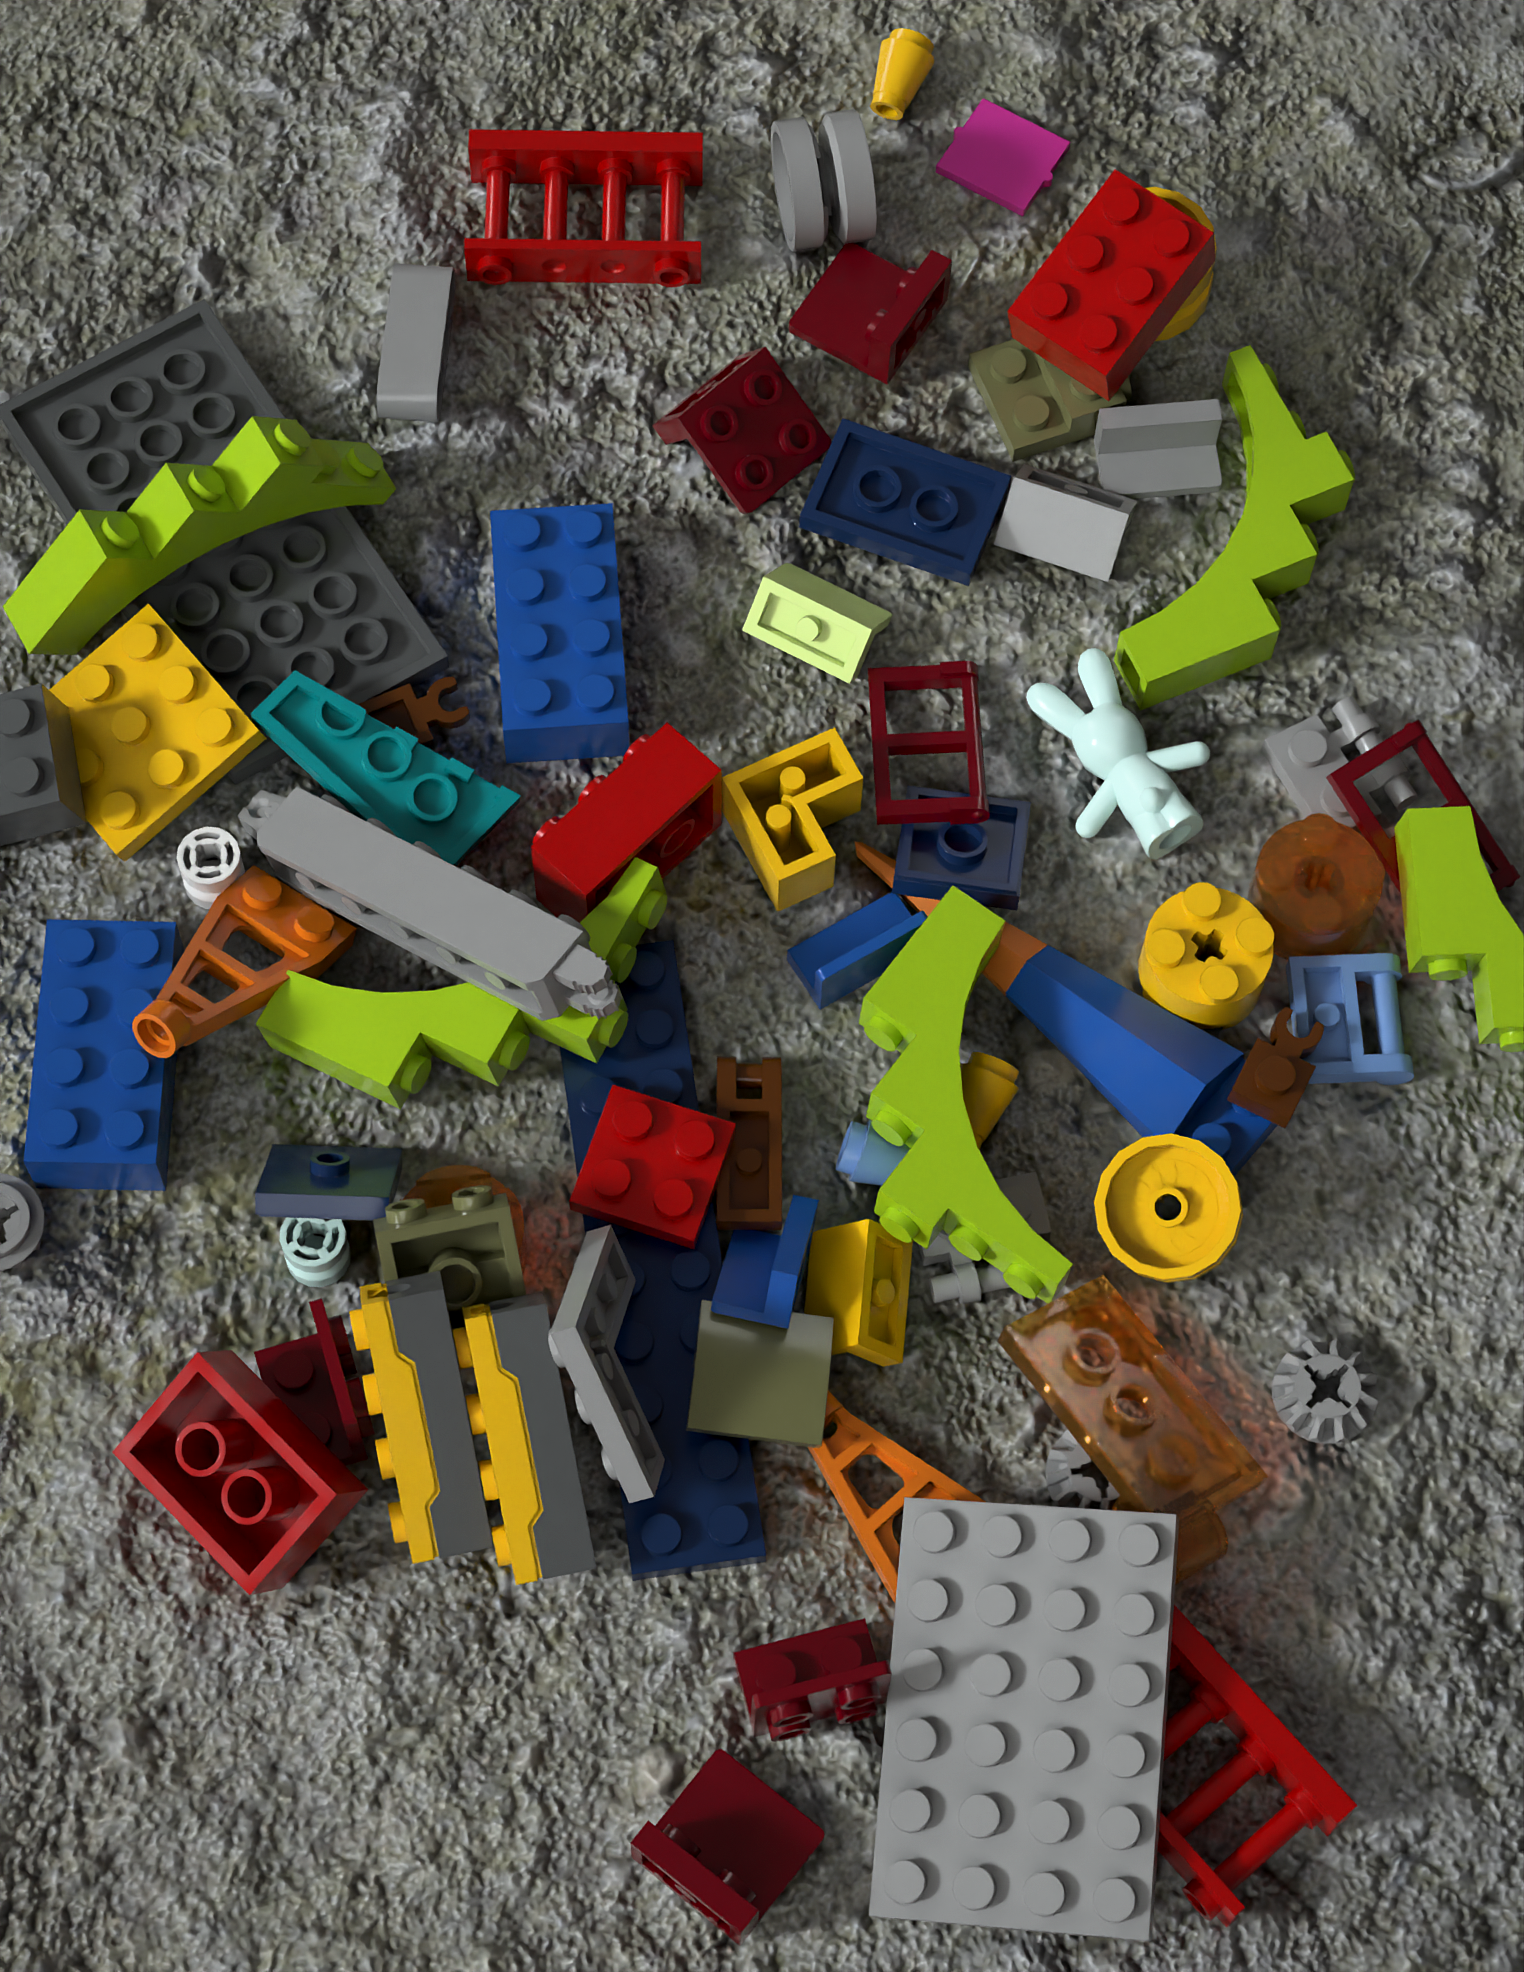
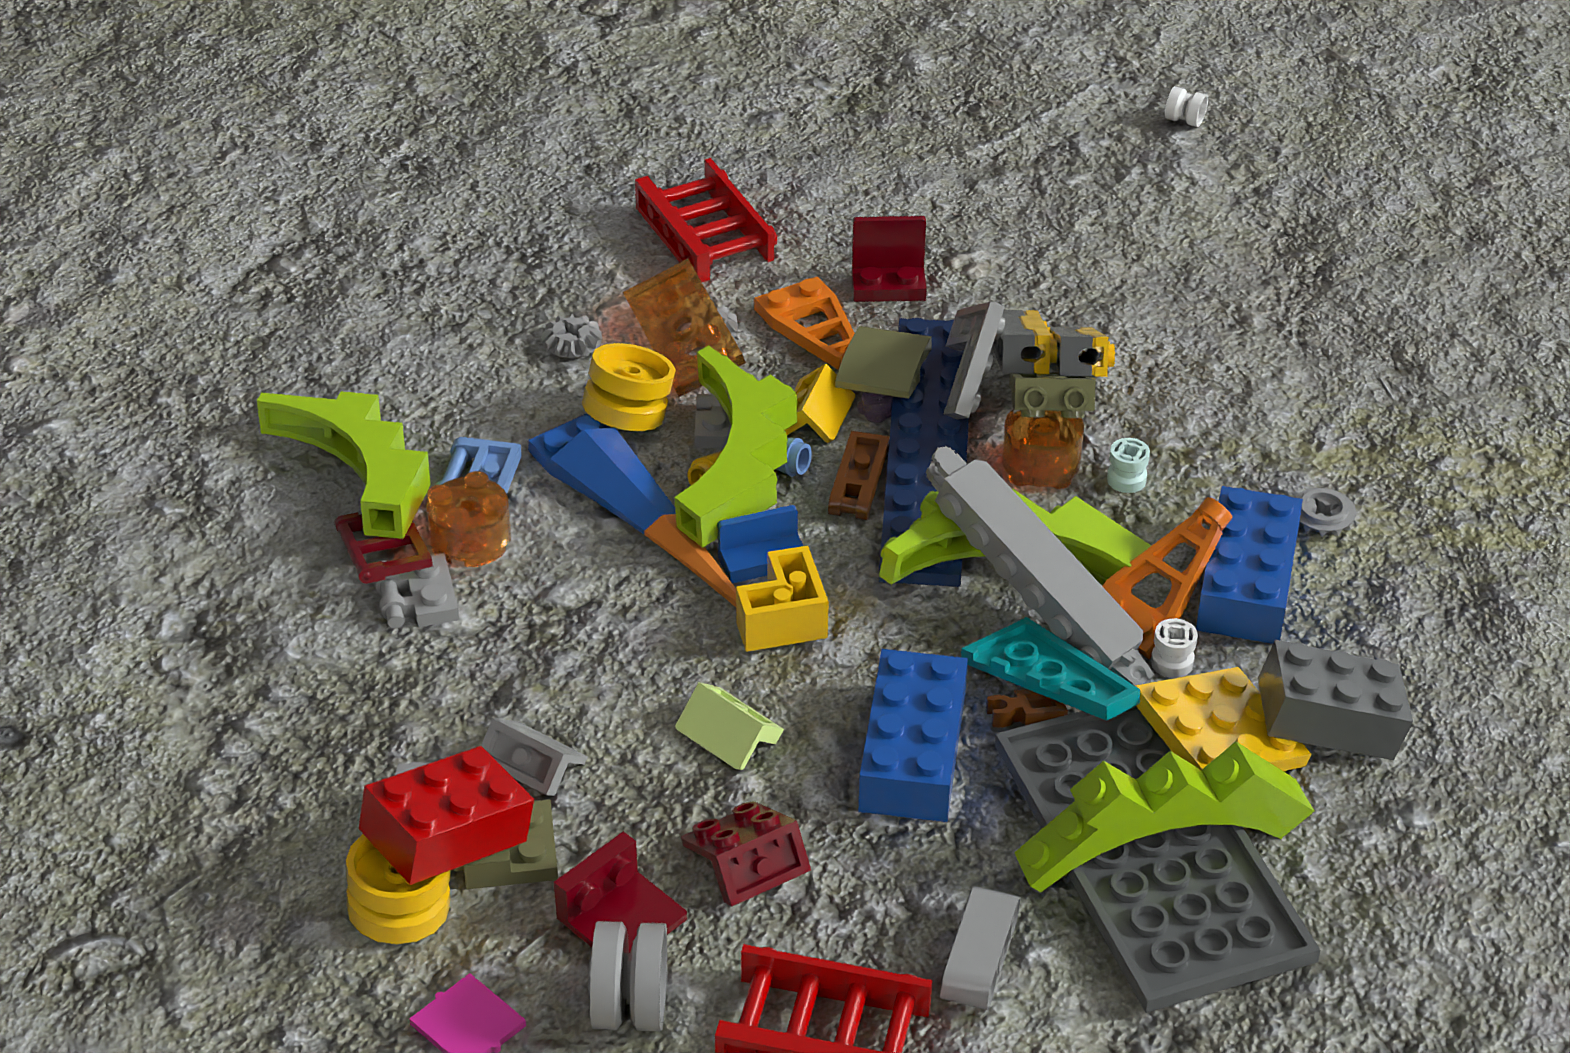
camera: 165 degrees left, 25 degrees down
red brick [112,1350,369,1595] -> none
dark red bracket [254,1298,375,1466] -> none
plate [255,1144,402,1220] -> none
red brick [531,722,722,923] -> none
red plate [569,1085,736,1249] -> none
dark red bracket [630,1749,825,1946] -> none
blue panel [711,1195,819,1329] -> none
dark blue plate [799,418,1012,586] -> none
dark red window [868,661,990,825] -> none
light grey plate [869,1497,1179,1942] -> none
dark blue plate [892,785,1031,911] -> none
light aqua animal [1026,648,1210,860] -> none
lime arch [1114,345,1355,711] -> none
yellow brick [1138,882,1274,1030] -> none
reddish brown plate [1227,1007,1324,1129] -> none

